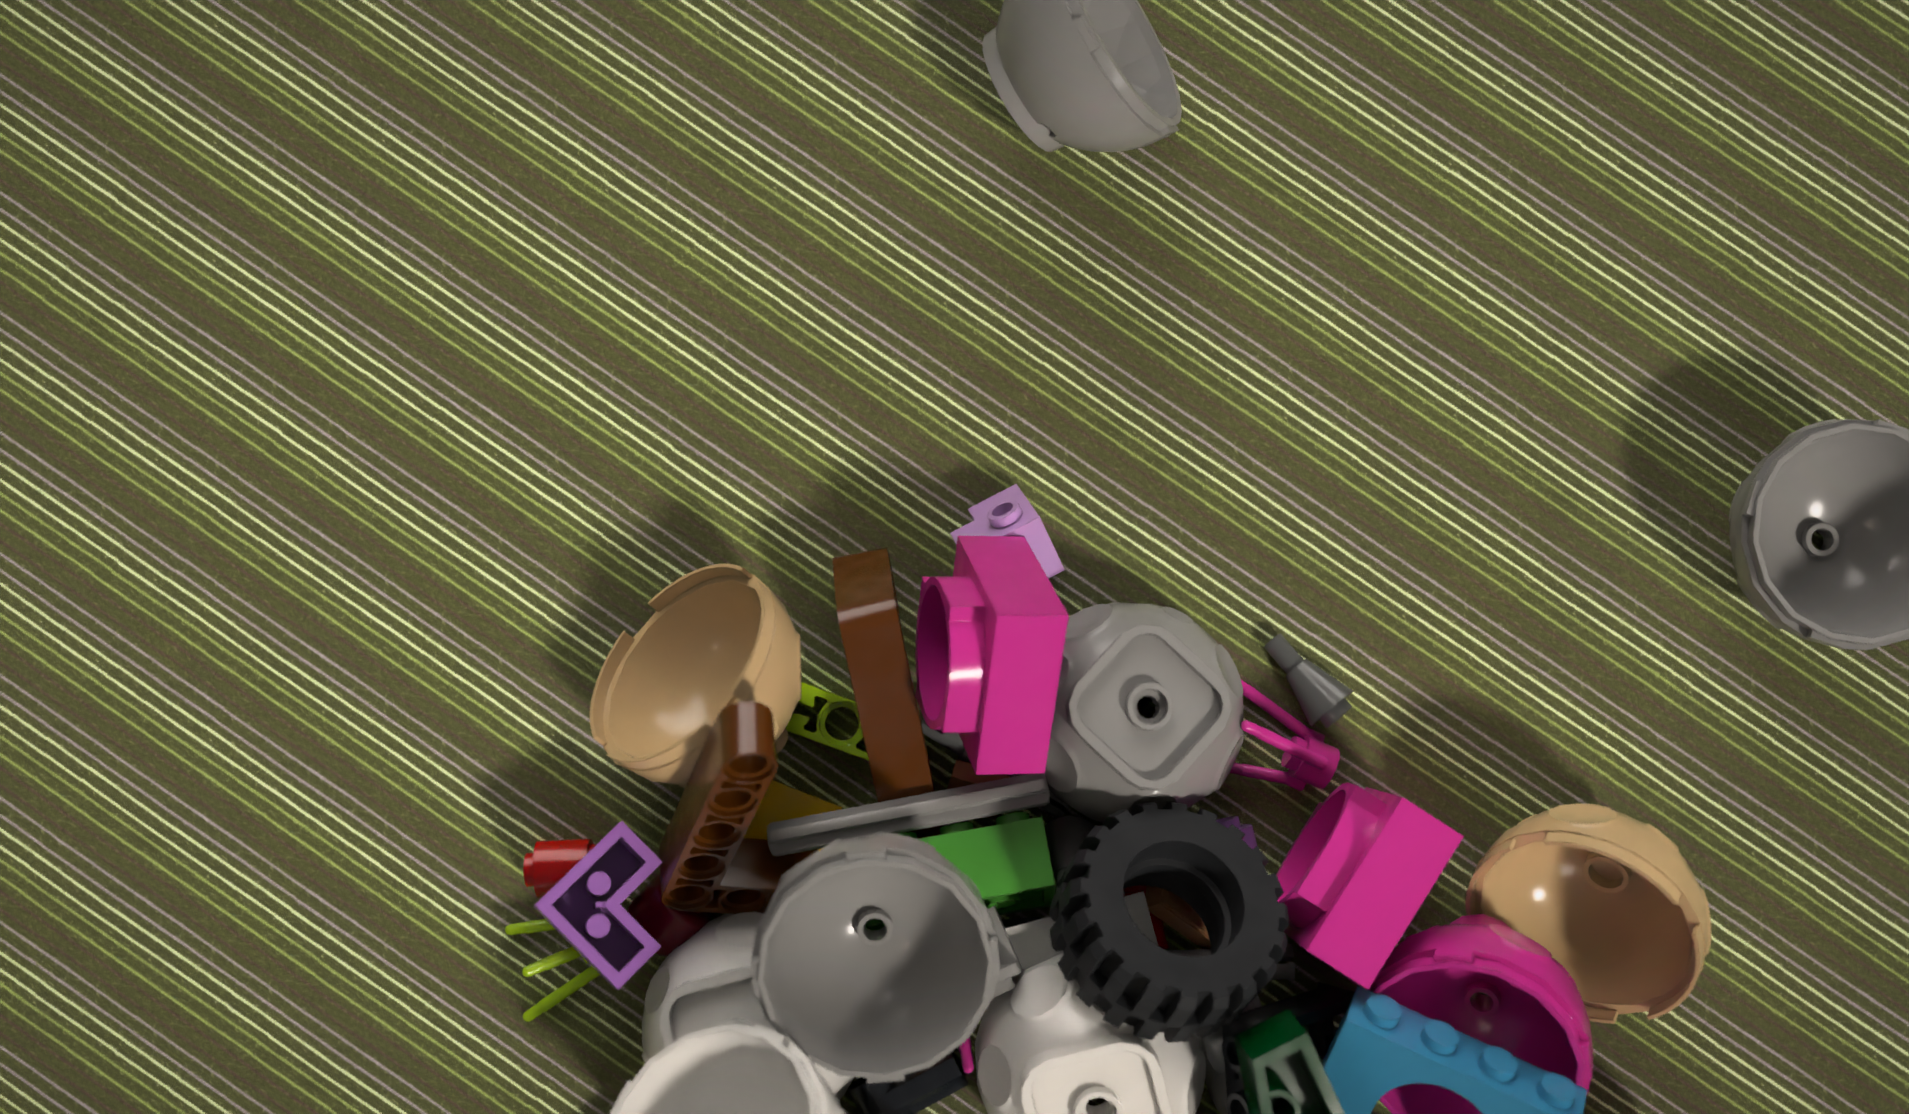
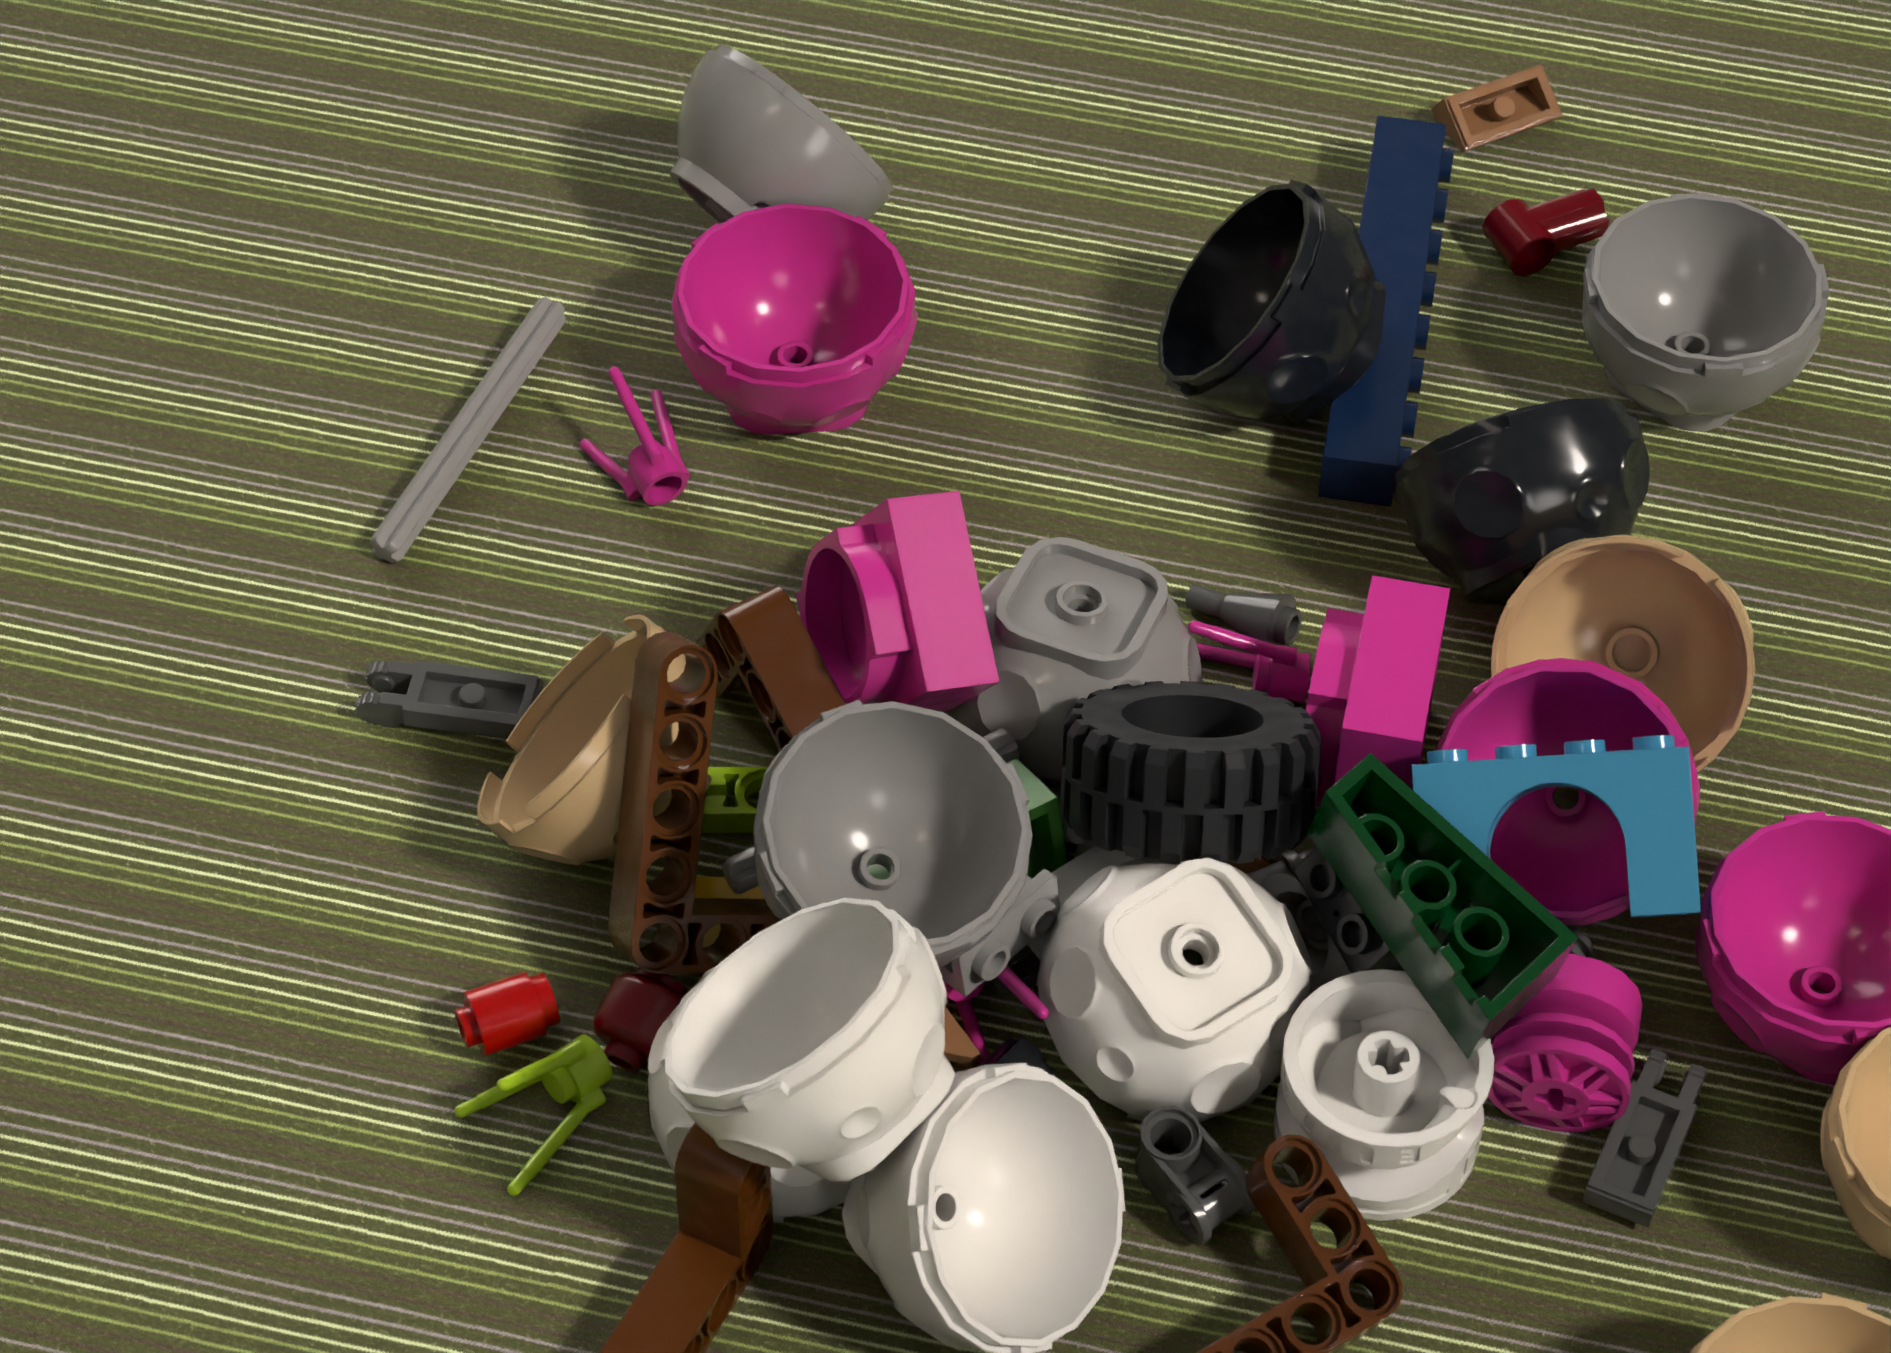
camera: 20 degrees left, 35 degrees down
medium lavender brick [534,820,662,990] -> none
none -> dark grey hinge [355,660,543,739]
none -> light grey axle [371,297,566,564]
none -> dark pink plant [580,366,690,506]
none -> dark pink rock [671,203,918,435]
none -> black rock [1158,179,1386,425]
none -> dark blue brick [1318,115,1454,507]
none -> black rock [1392,398,1650,605]
none -> medium nougat slope [1431,64,1563,153]
none -> dark red piece [1482,188,1609,277]

